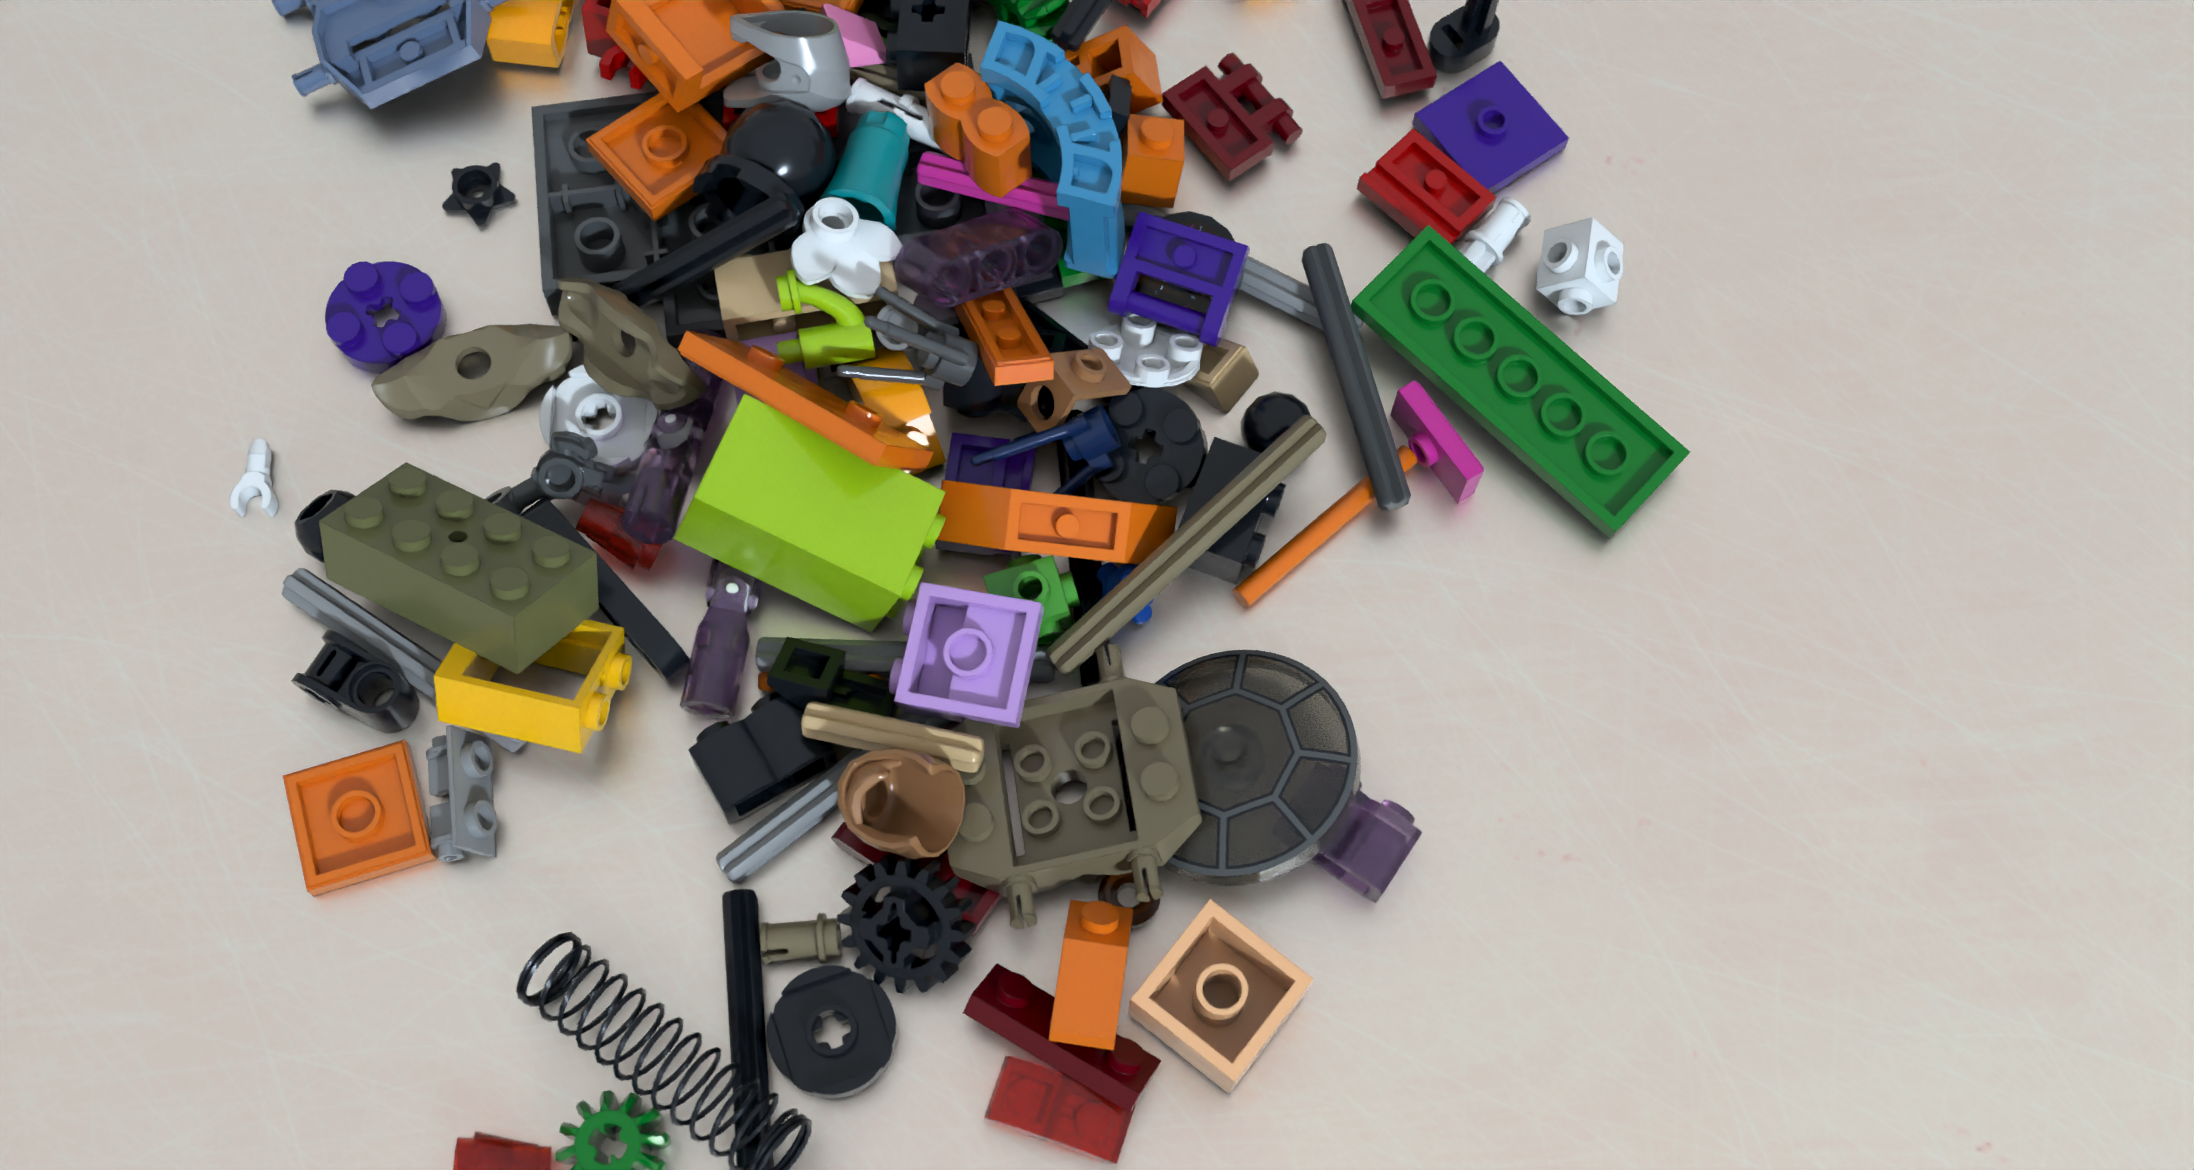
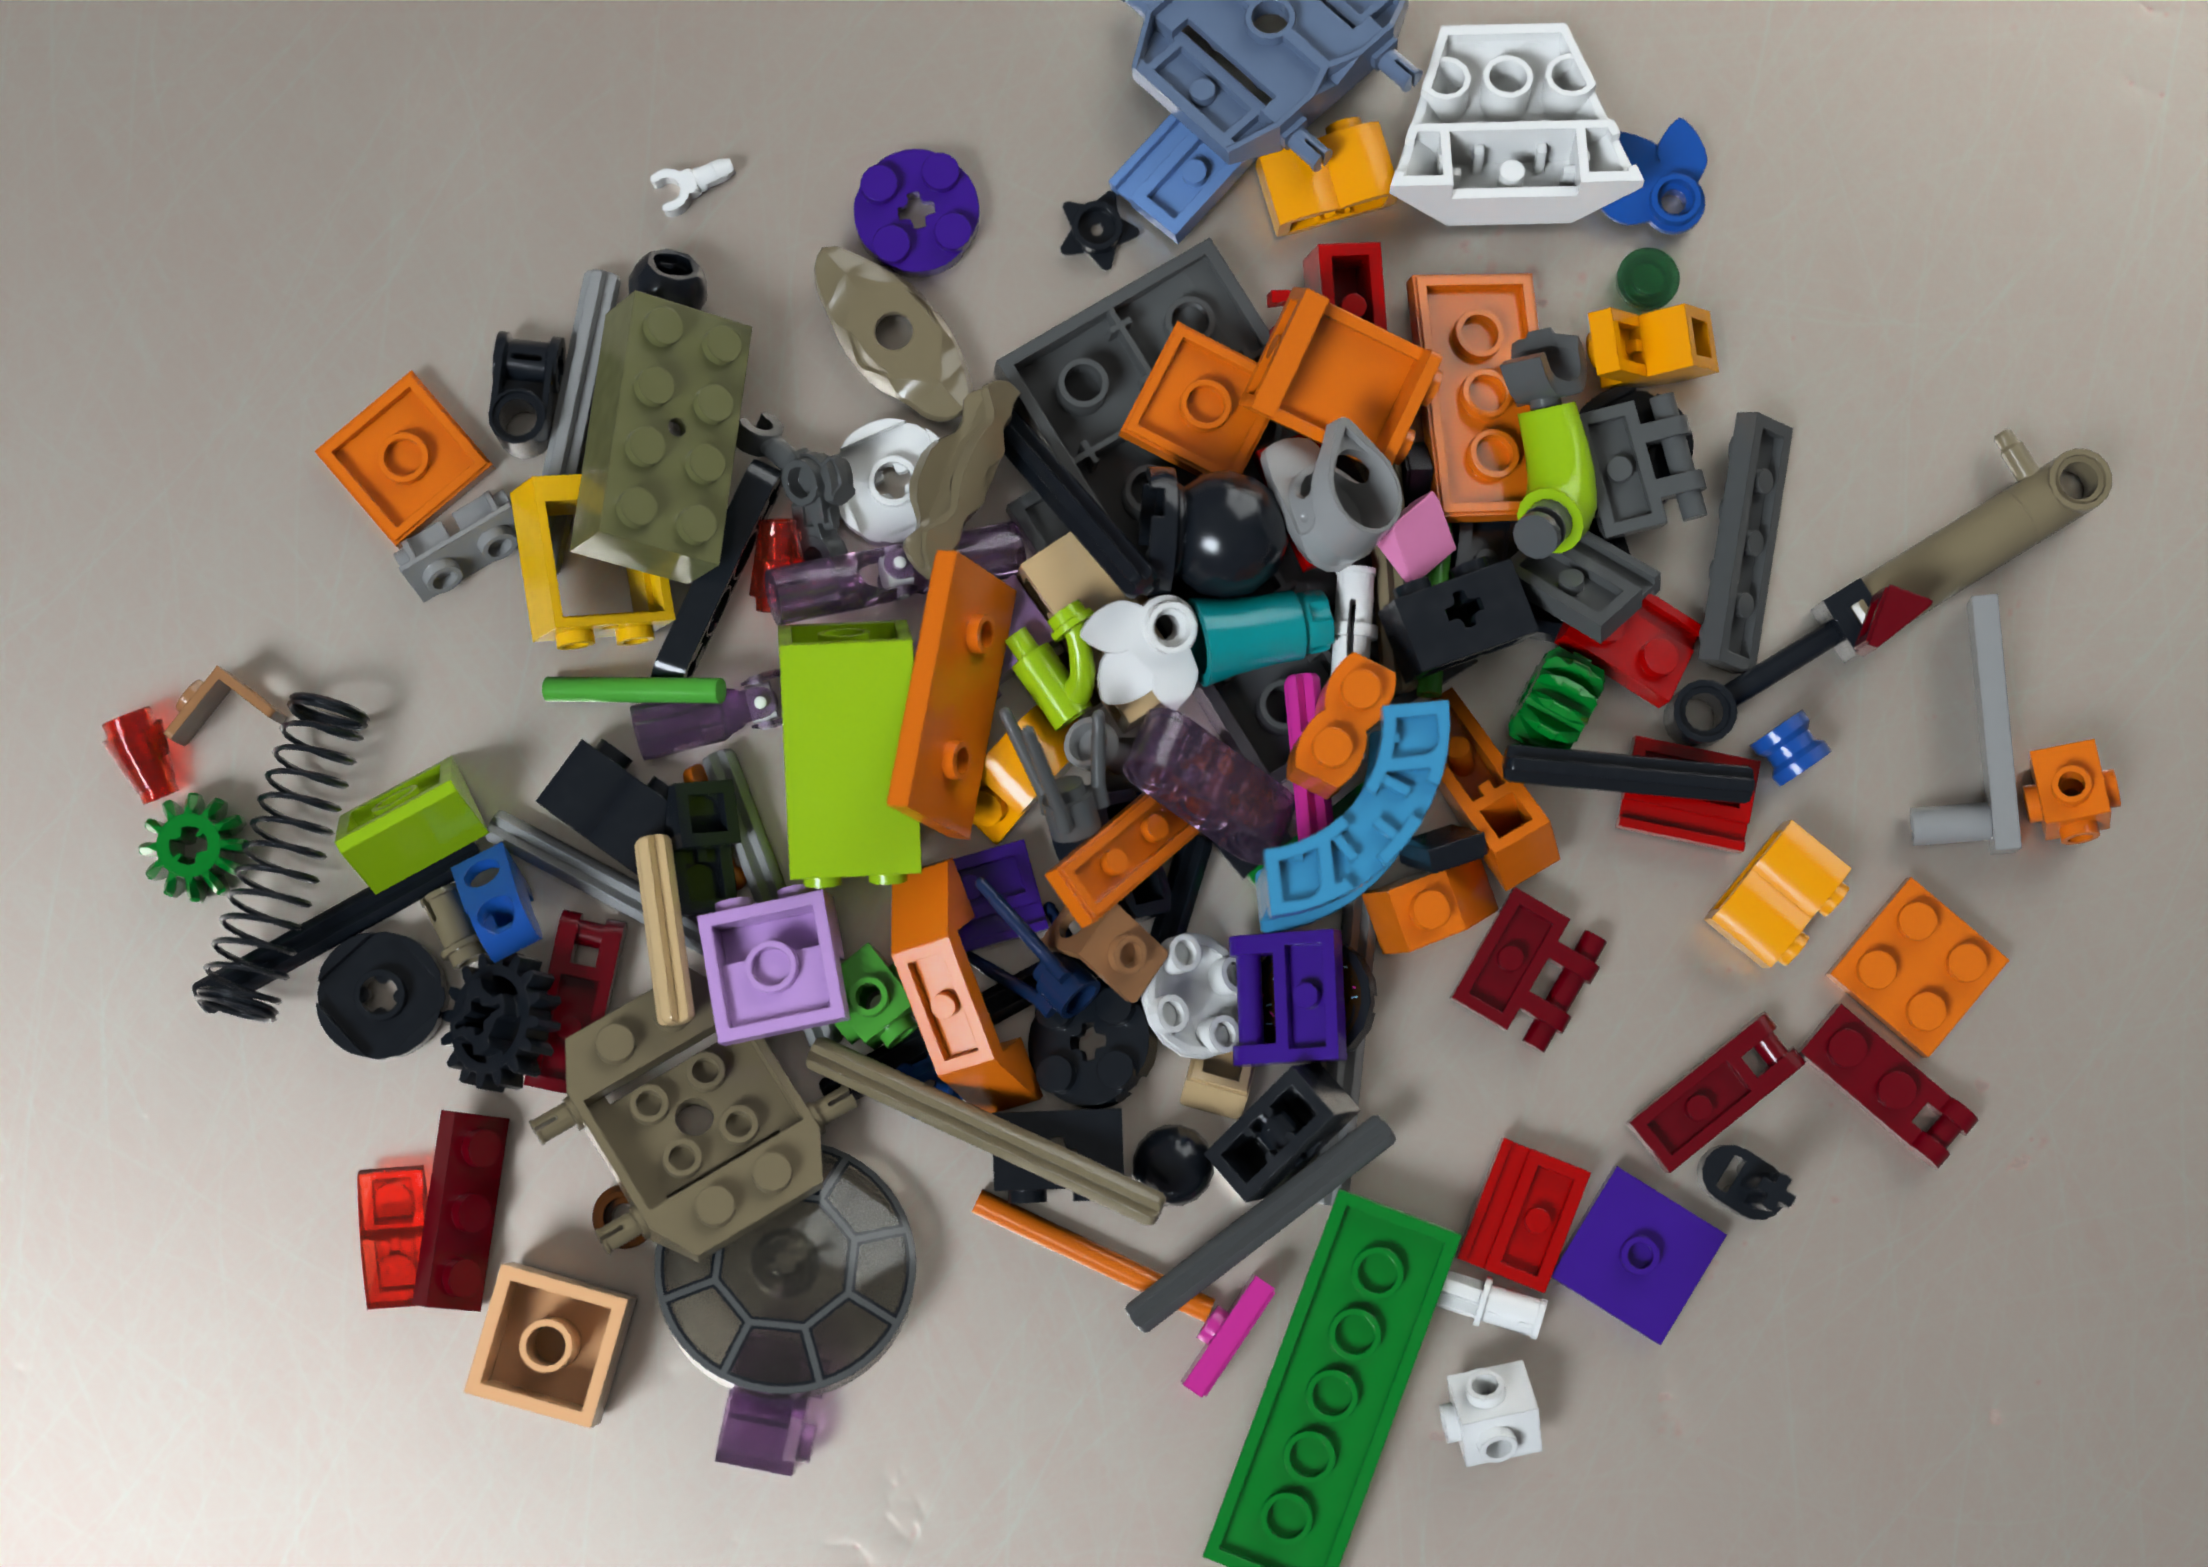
camera: 65 degrees right, 15 degrees up
medium nougat piece [837,748,965,859] -> none
orange slope [1049,899,1134,1050] -> none
none -> medium nougat bracket [164,666,287,746]
none -> lime slope [334,756,489,895]
none -> blue leg [451,842,543,963]
none -> bright green bar [542,676,727,704]
none -> medium blue plate [1108,114,1258,244]
none -> black brick [1204,1062,1361,1203]

